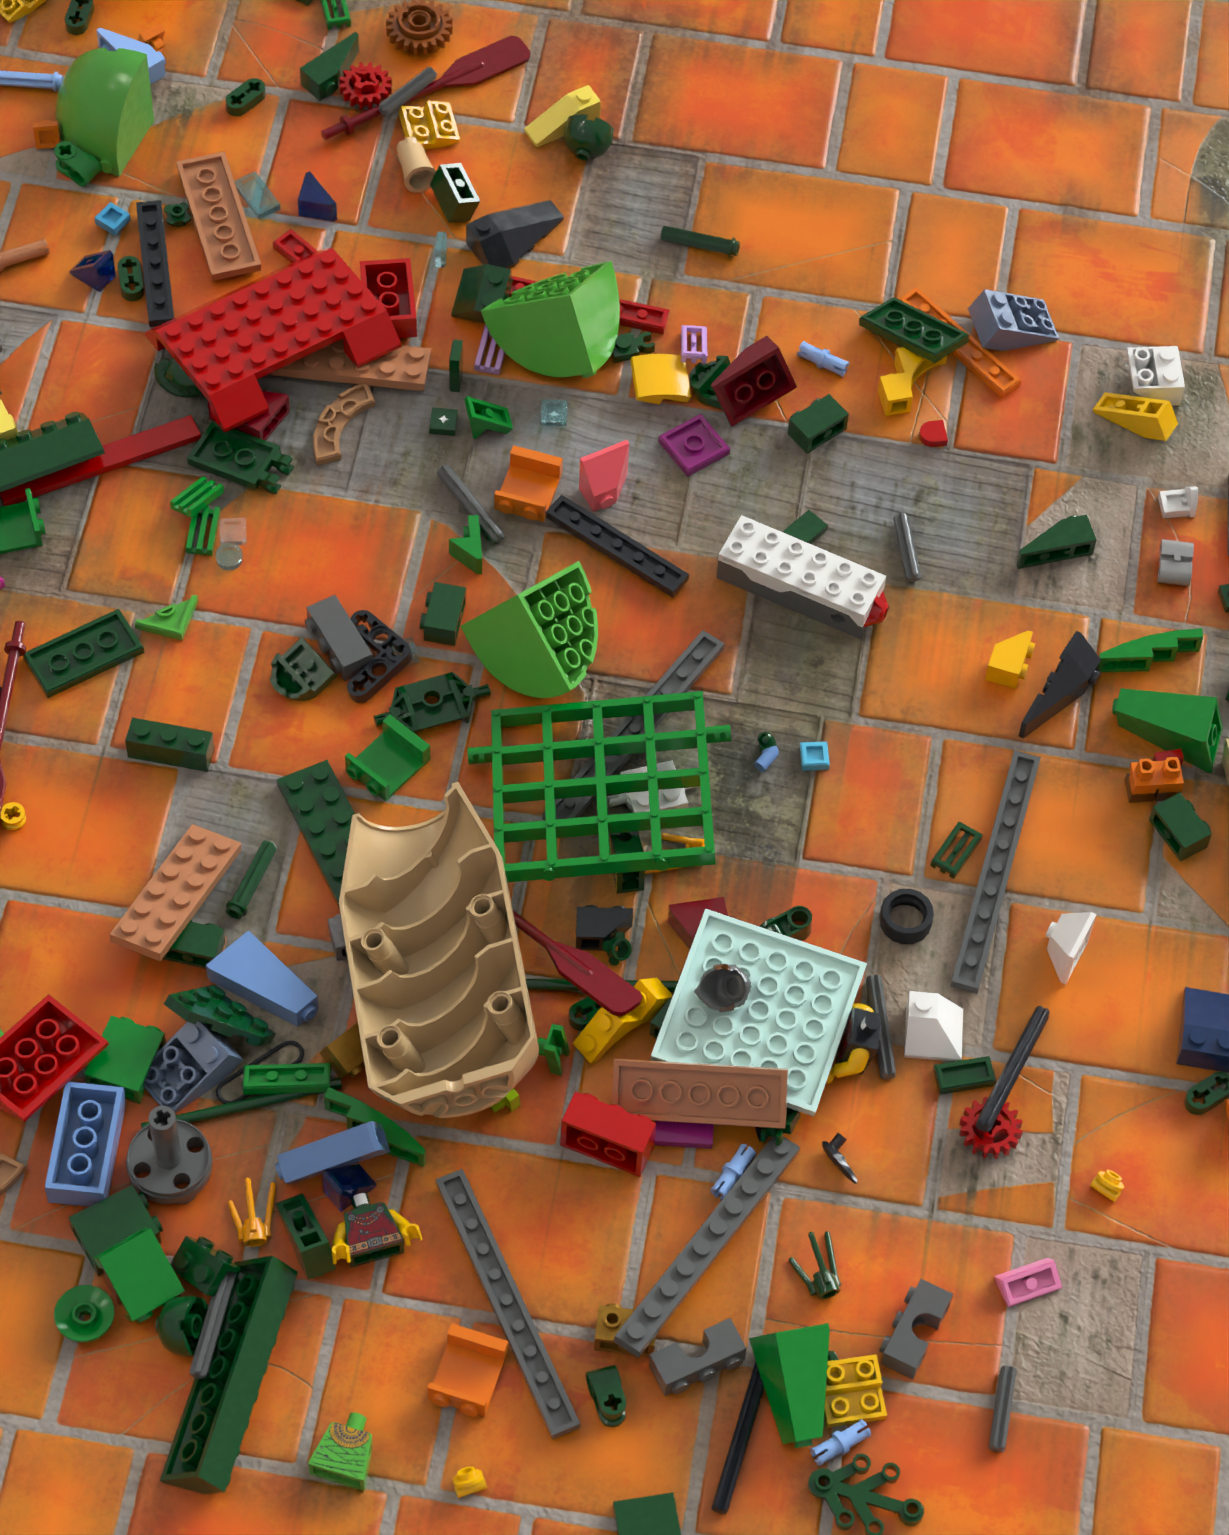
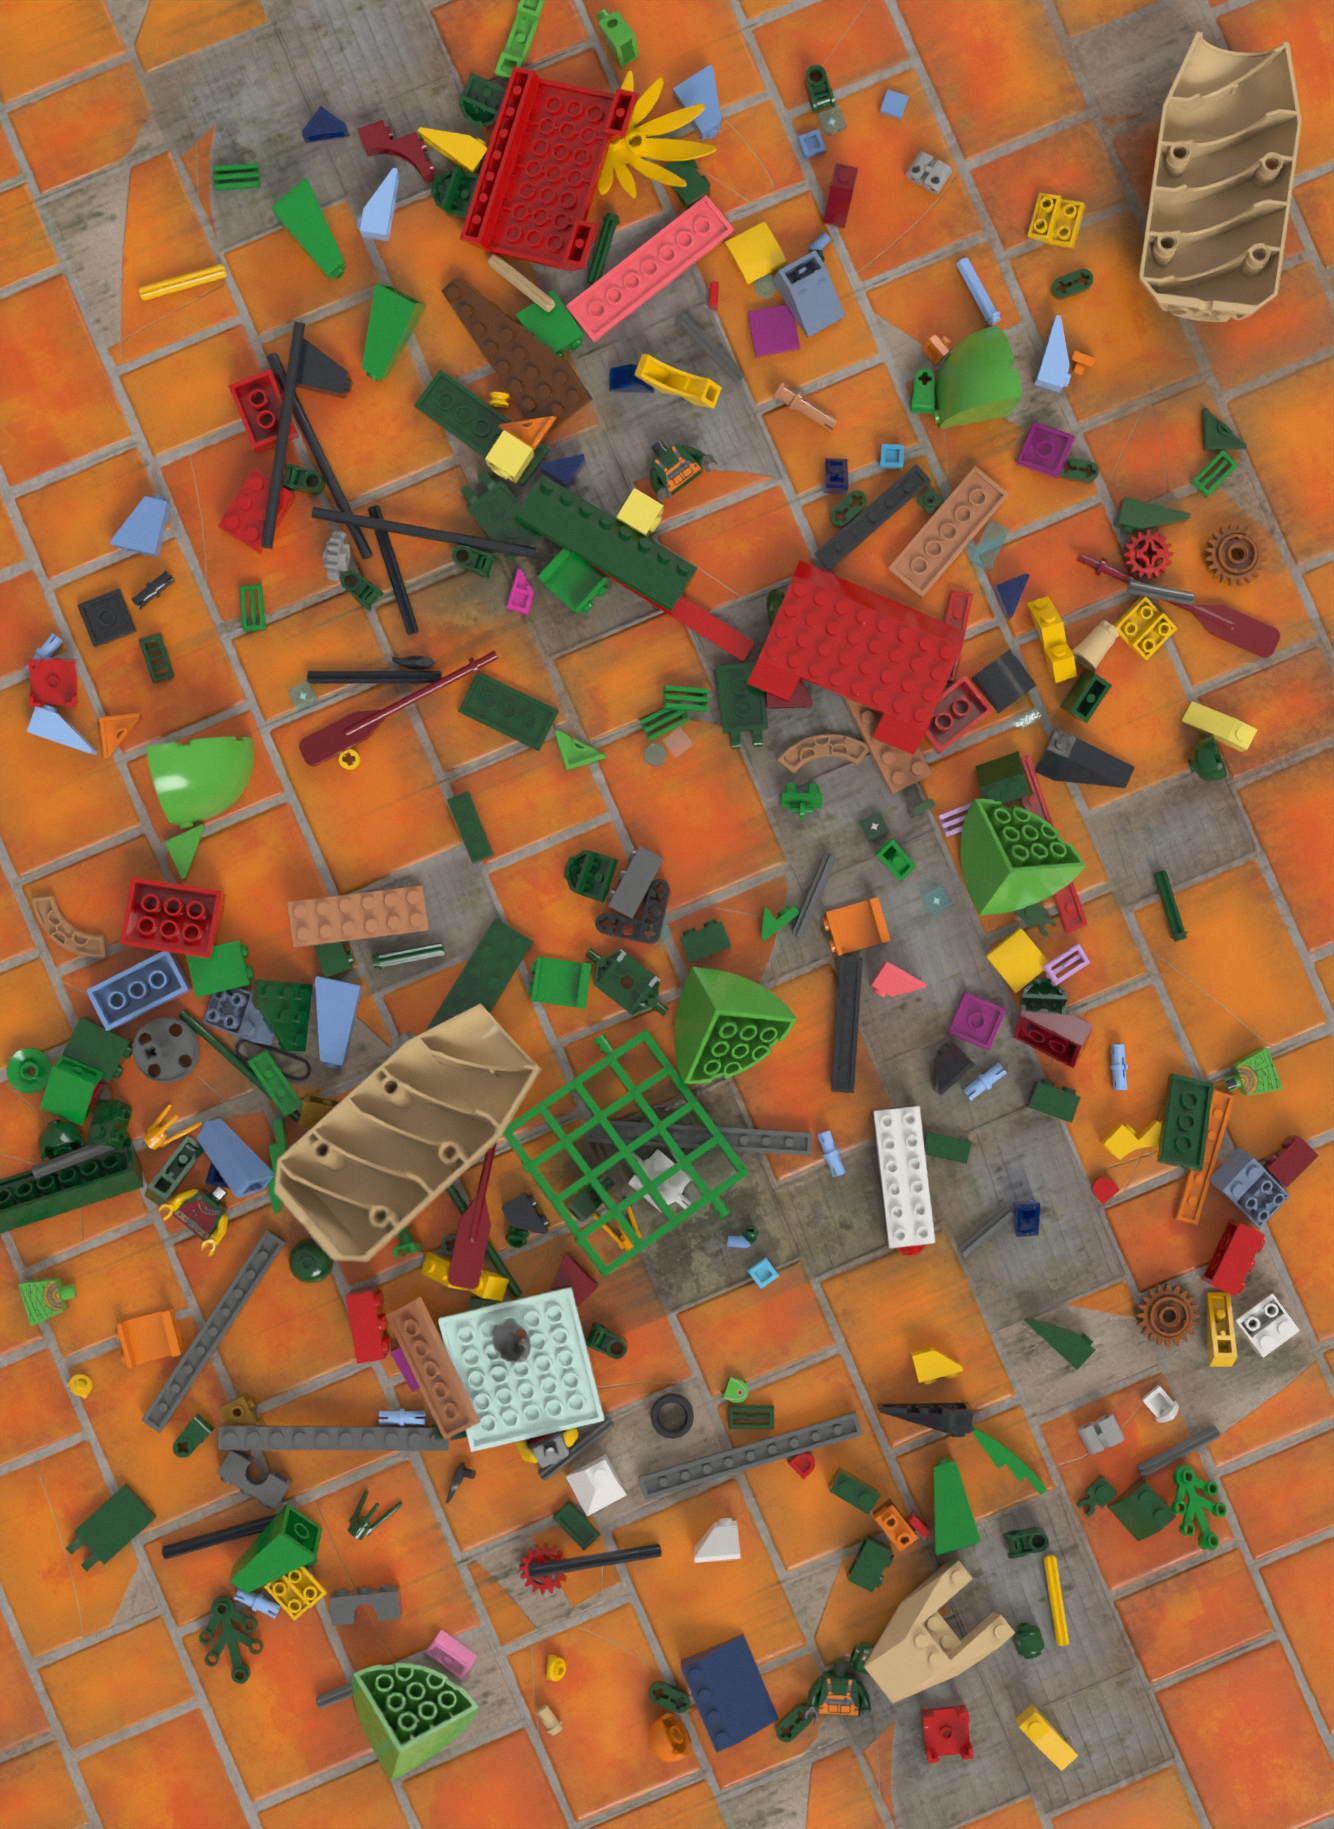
camera: 55 degrees right, 30 degrees up
none -> dark green cylinder [288,1238,334,1284]
none -> bright green brick [352,1663,479,1781]
none -> tan pin [536,1704,563,1736]
none -> bright green tile [723,1376,749,1403]
none -> green hips [781,783,823,820]
none -> red tile [788,1451,815,1479]
none -> light blue pin [817,1130,846,1177]
none -> dark green brick [828,1466,880,1515]
none -> black slope [933,1043,975,1095]
none -> light blue pin [963,1063,1007,1101]
none -> black slope [972,649,1037,714]
none -> clear blue slope [1013,1200,1041,1237]
none -> magenta tile [1016,421,1076,479]
none -> yellow arch [1027,596,1077,683]
none -> dark orange gear [1135,1283,1200,1347]
none -> red brick [1201,1218,1265,1297]
none -> bright green torso [1223,1047,1283,1096]
none -> dark red brick [1262,1135,1319,1188]

